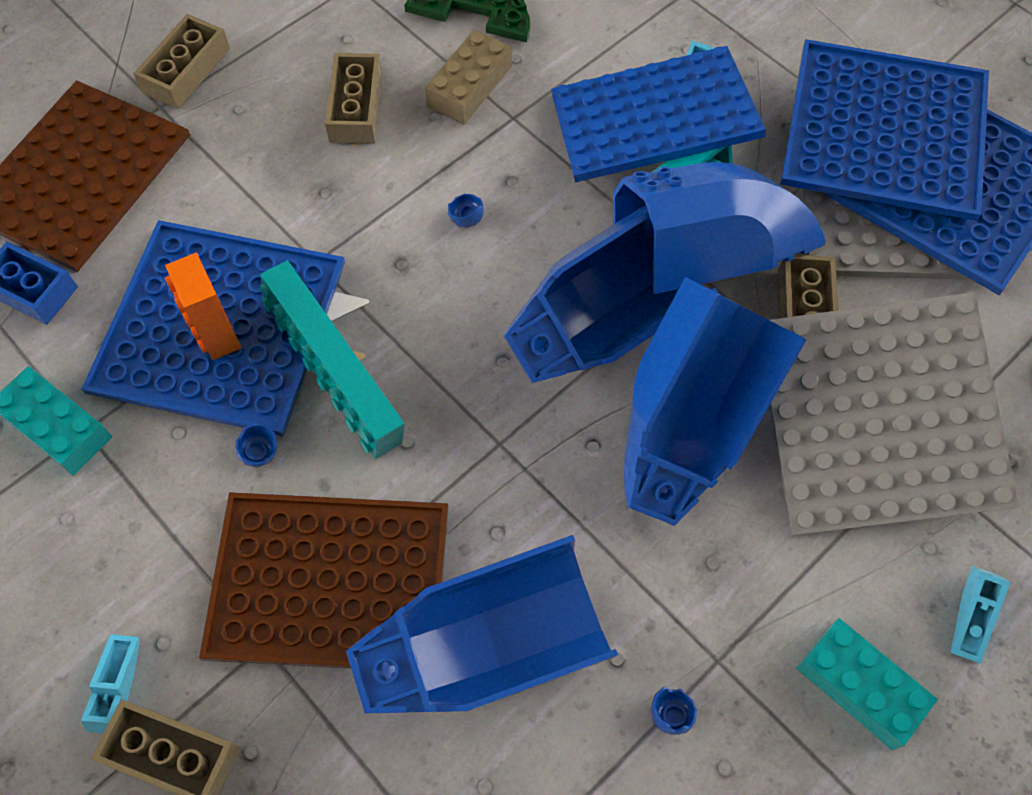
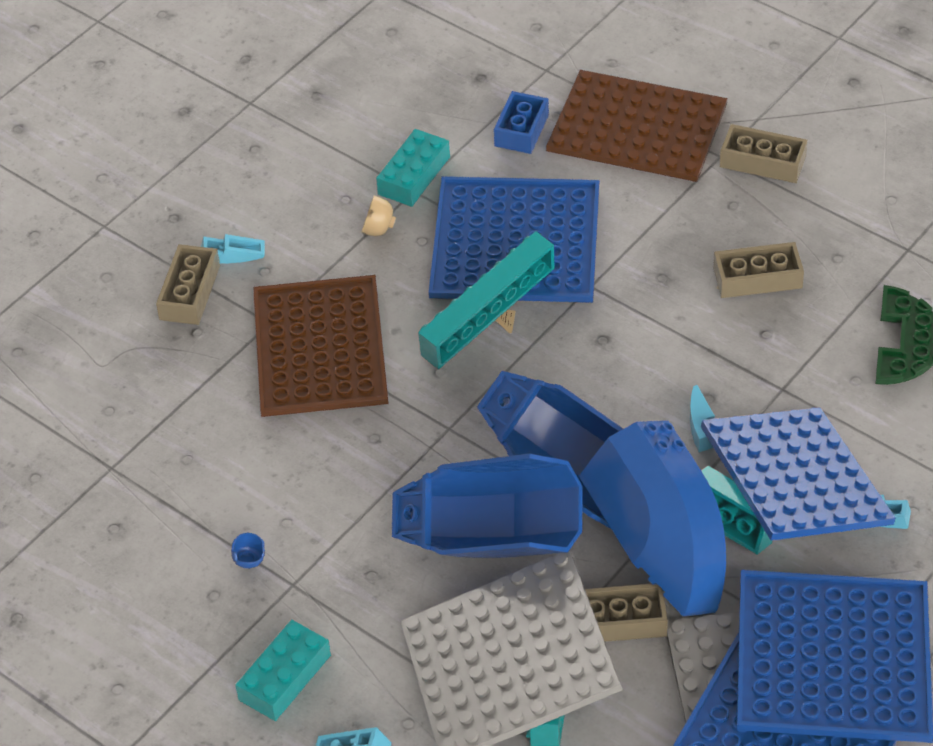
camera: 85 degrees right, 15 degrees down
orange brick [165,252,242,360] -> none
blue hair [235,423,278,468] -> none
white sticker [327,292,369,321] -> none
blue windscreen [346,535,618,714] -> none
dark tan brick [425,29,512,125] -> none
blue hair [447,193,484,228] -> none
none -> tan cylinder [361,195,396,236]
none -> medium azure slope [690,385,715,452]

